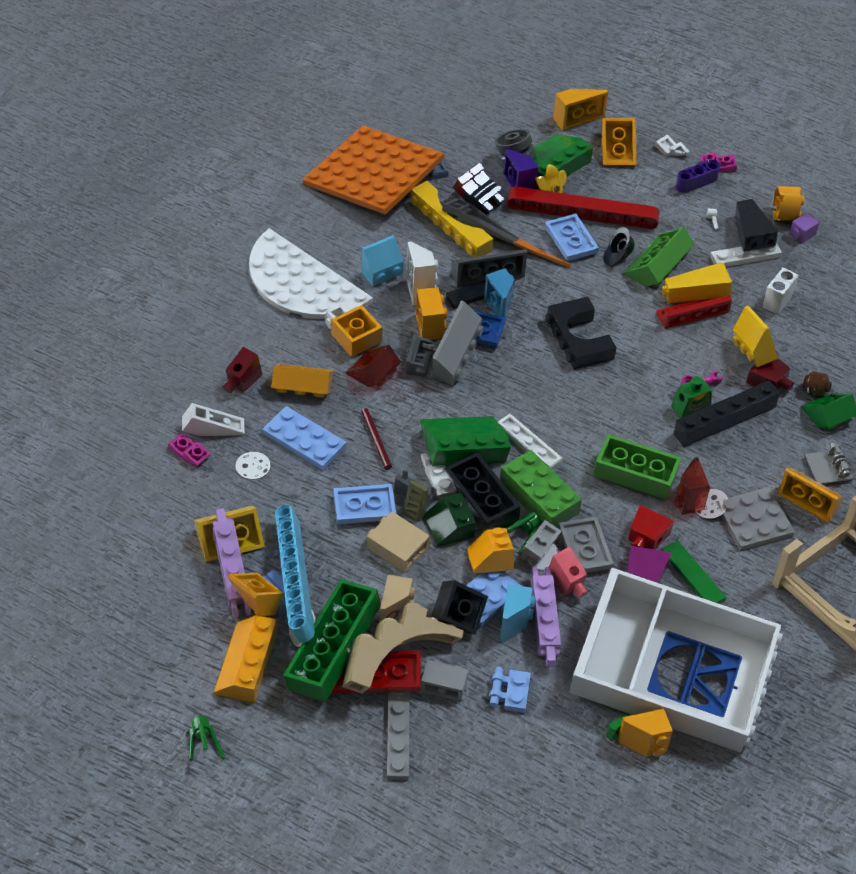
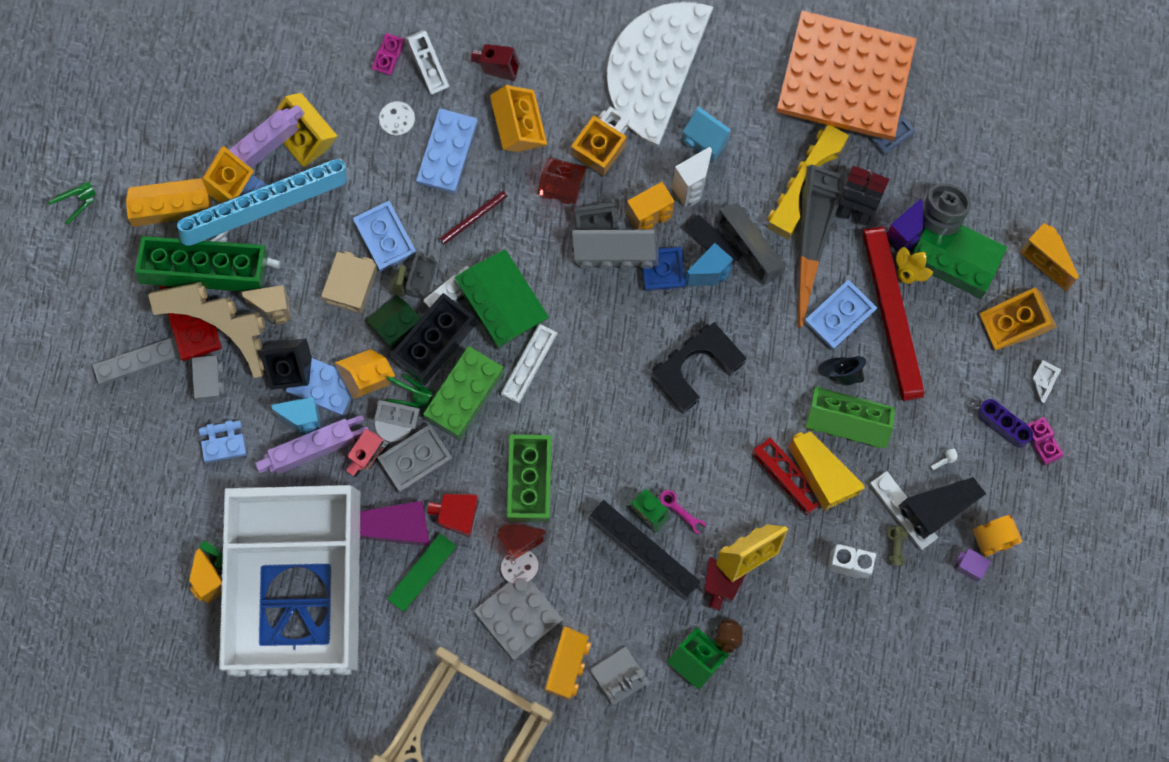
camera: 70 degrees right, 25 degrees up
none -> olive bar [887,526,908,566]

